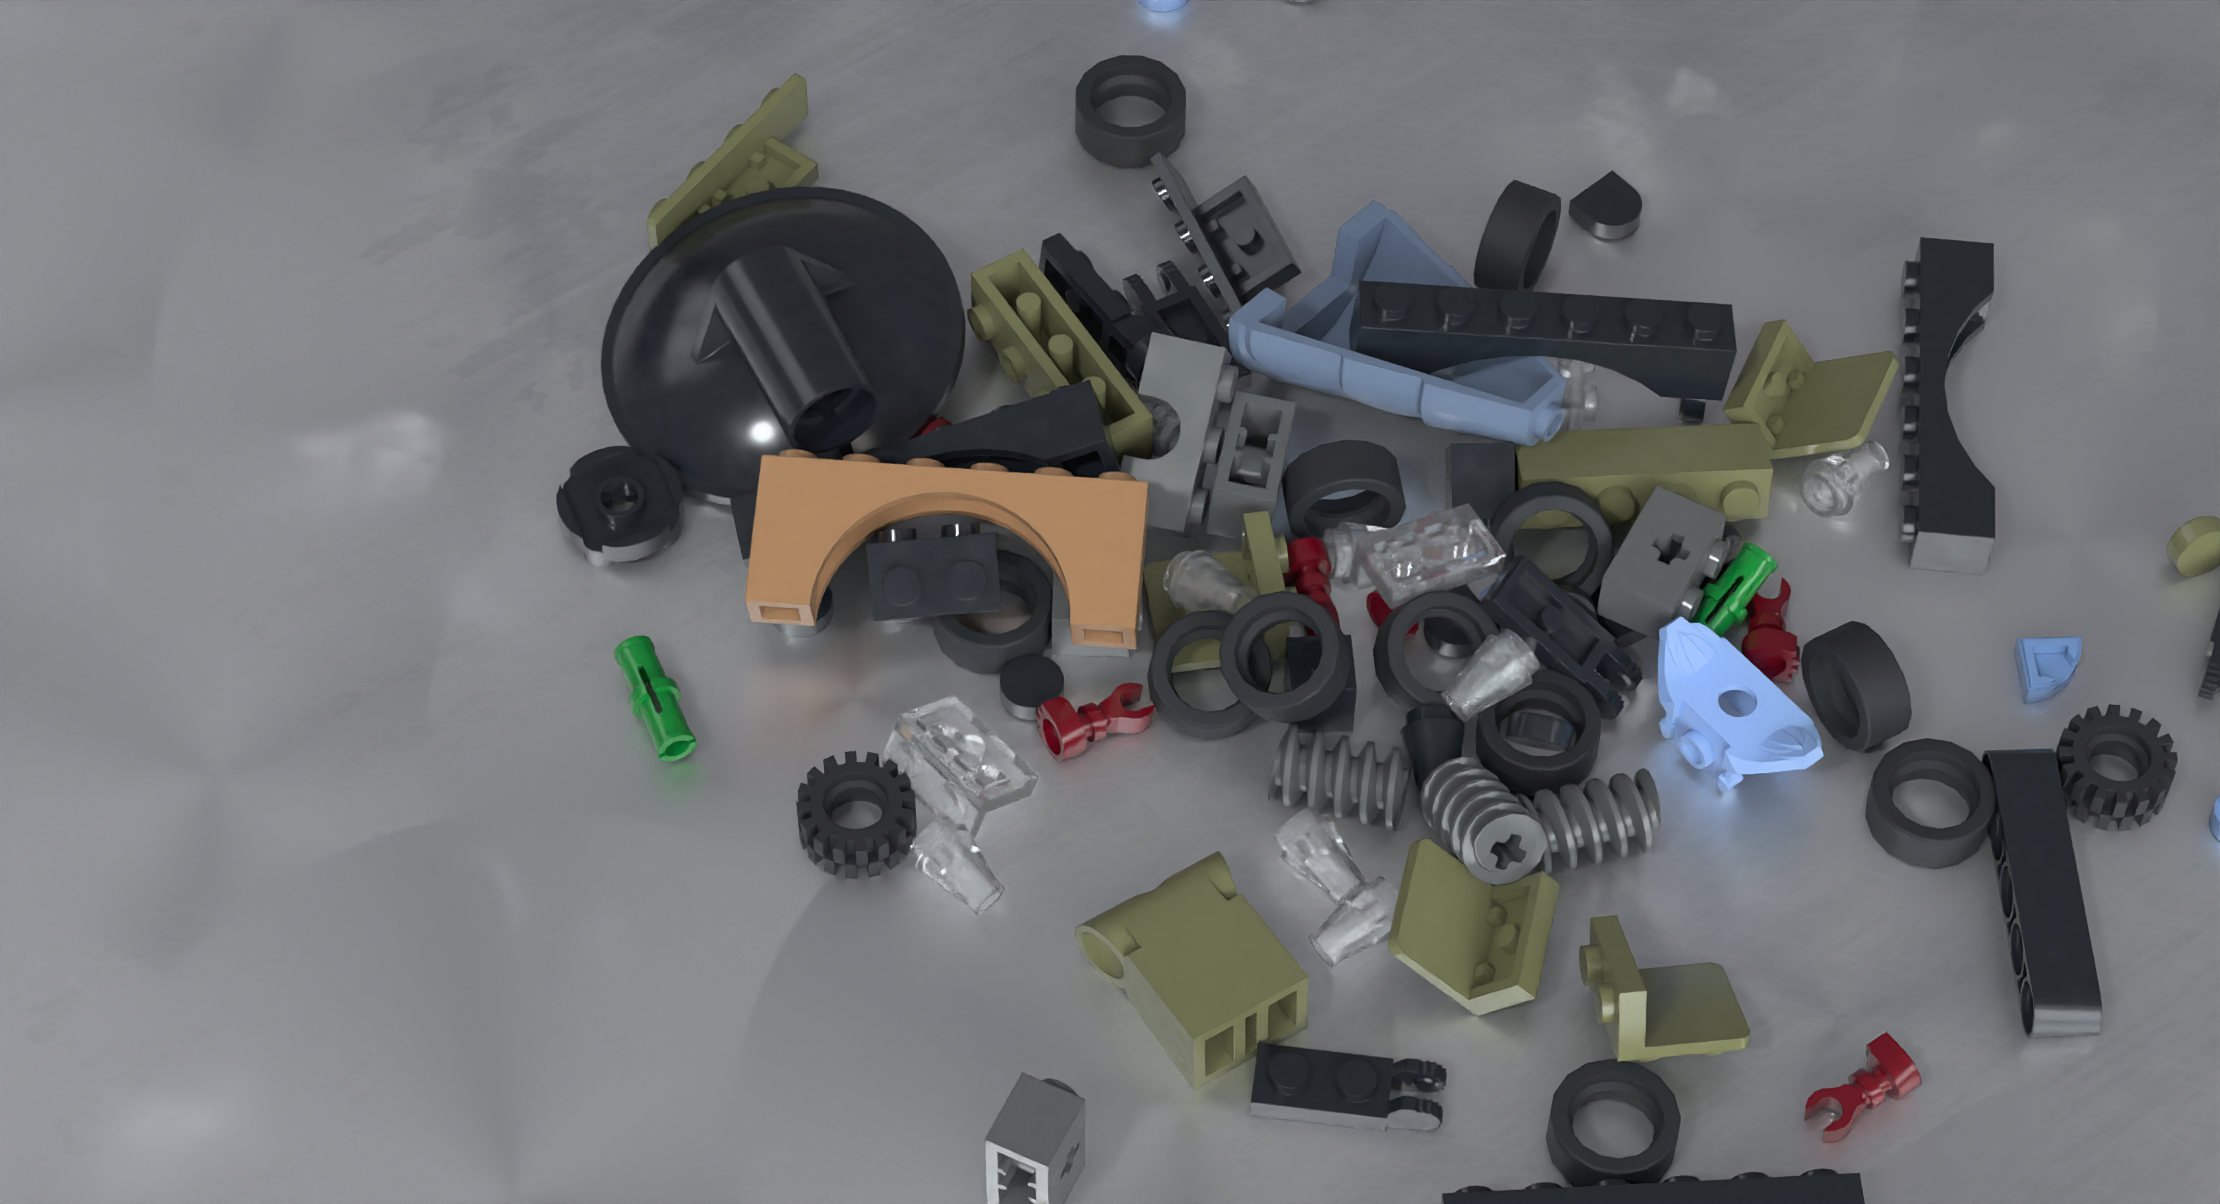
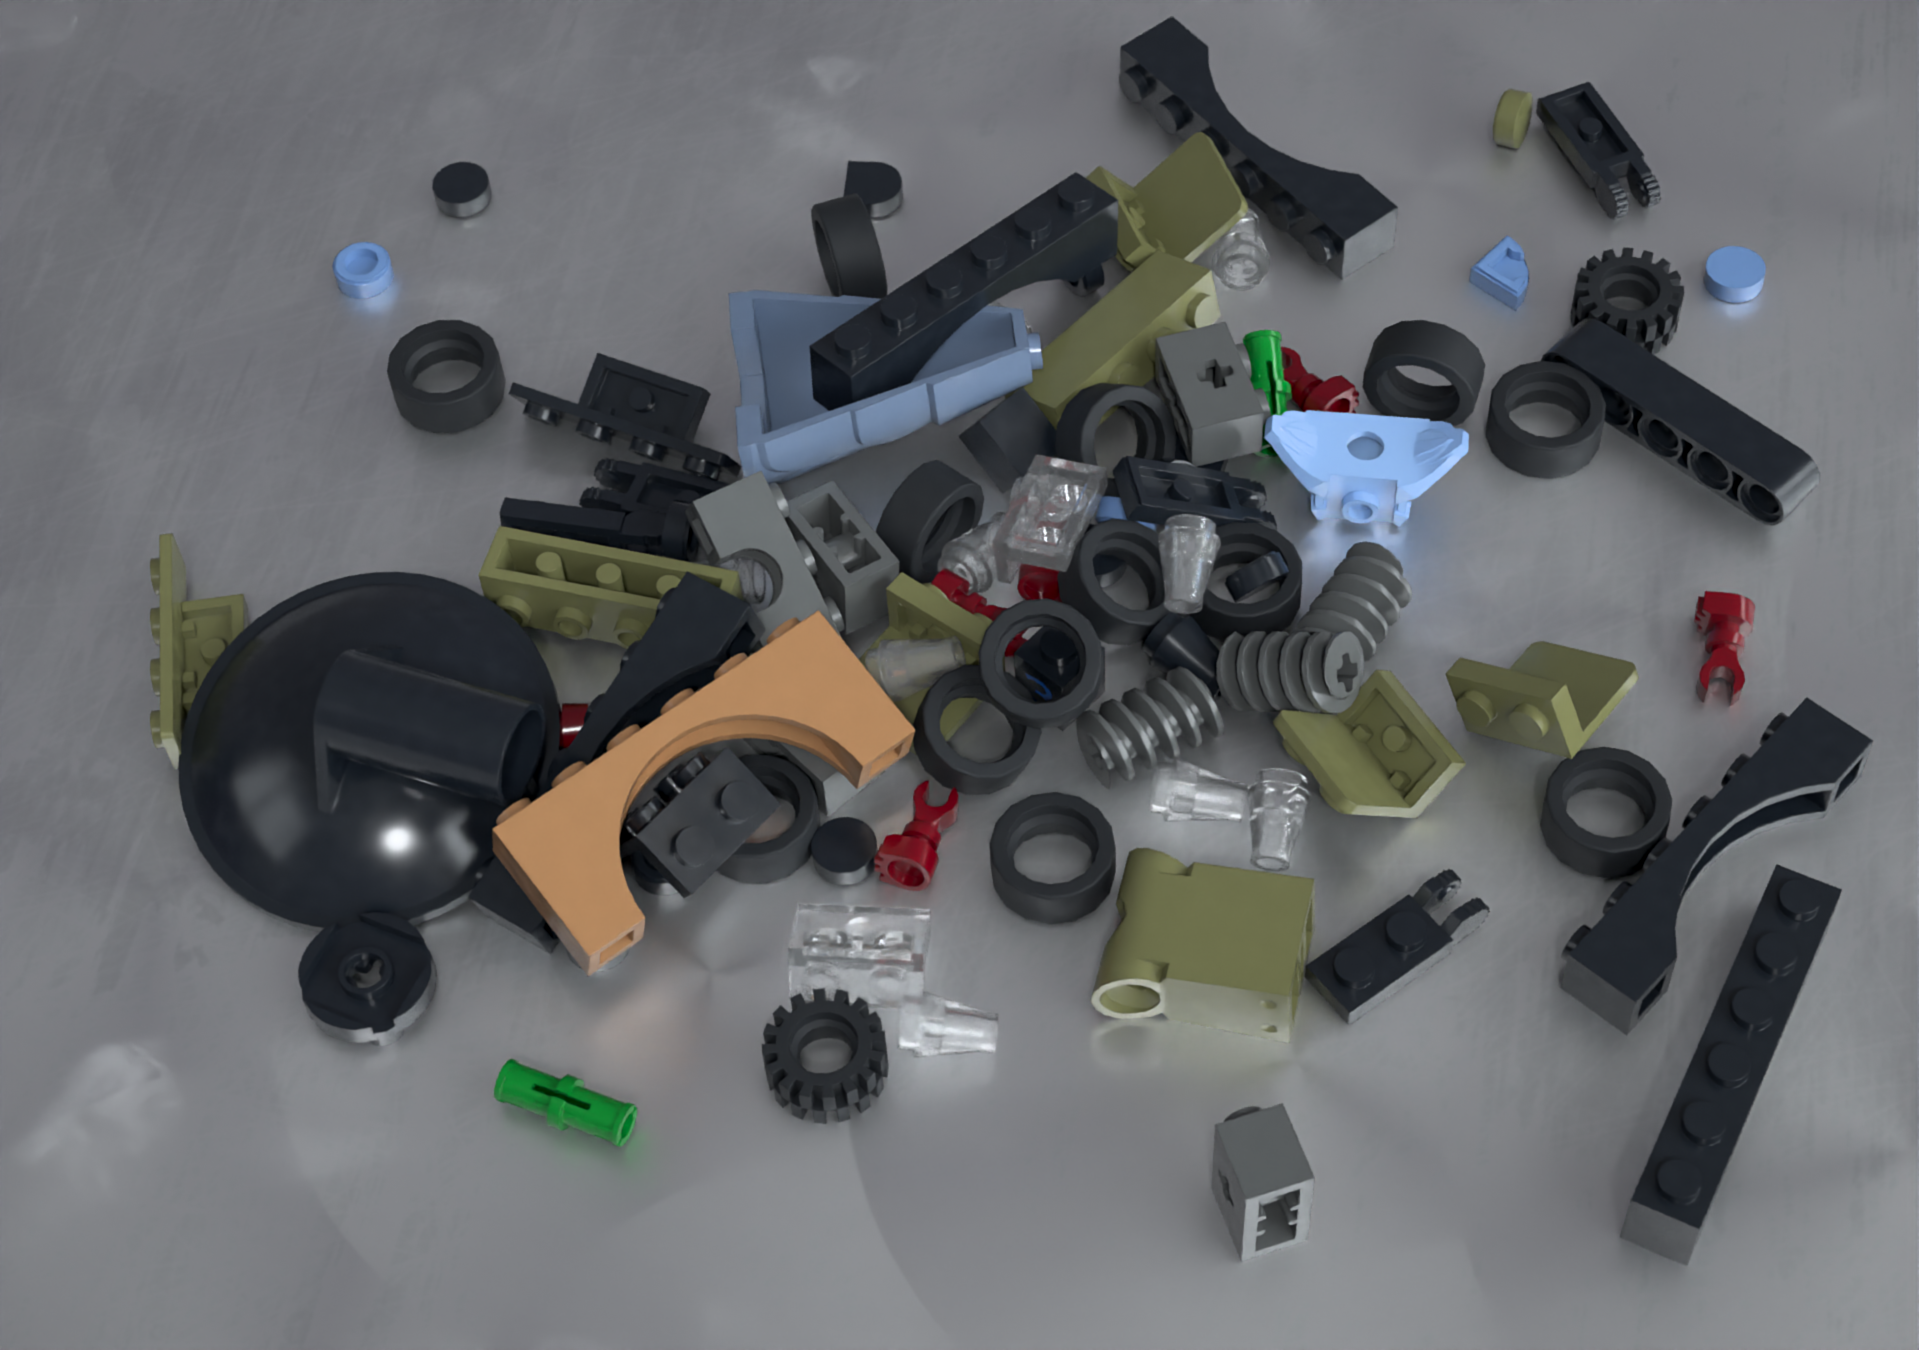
camera: 40 degrees left, 0 degrees up
none -> black tyre [989,792,1116,924]

